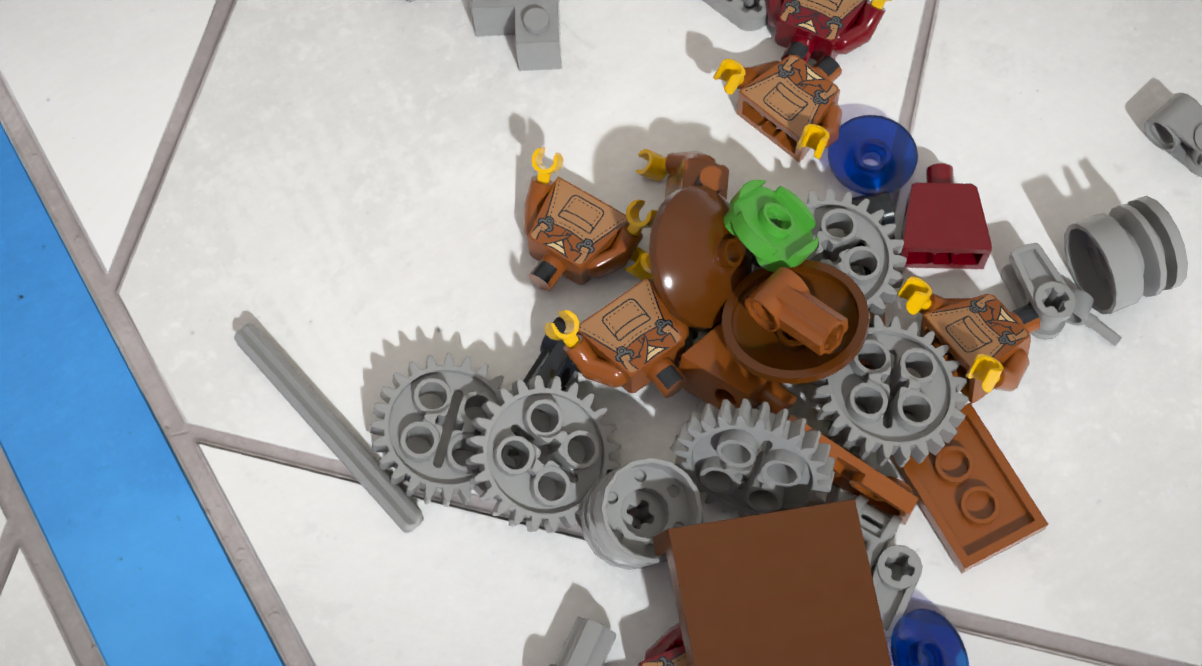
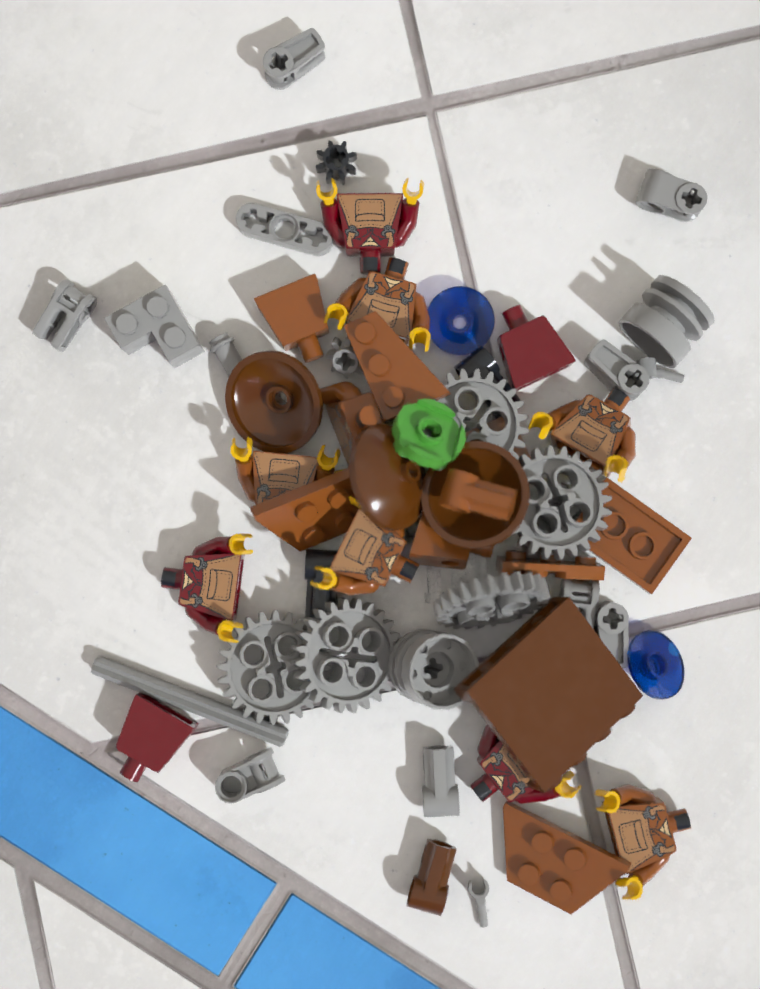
camera: 30 degrees left, 20 degrees up
none -> dark red torso [116,693,198,782]
none -> torso [161,533,253,643]
none -> light grey pin [209,332,242,378]
none -> light grey piece [215,747,286,804]
none -> reddish brown dish [225,350,323,454]
none -> dark orange wing [250,468,359,552]
none -> dark orange torso [254,273,329,363]
none -> light grey gear [326,335,363,379]
none -> dark orange wing [343,311,451,423]

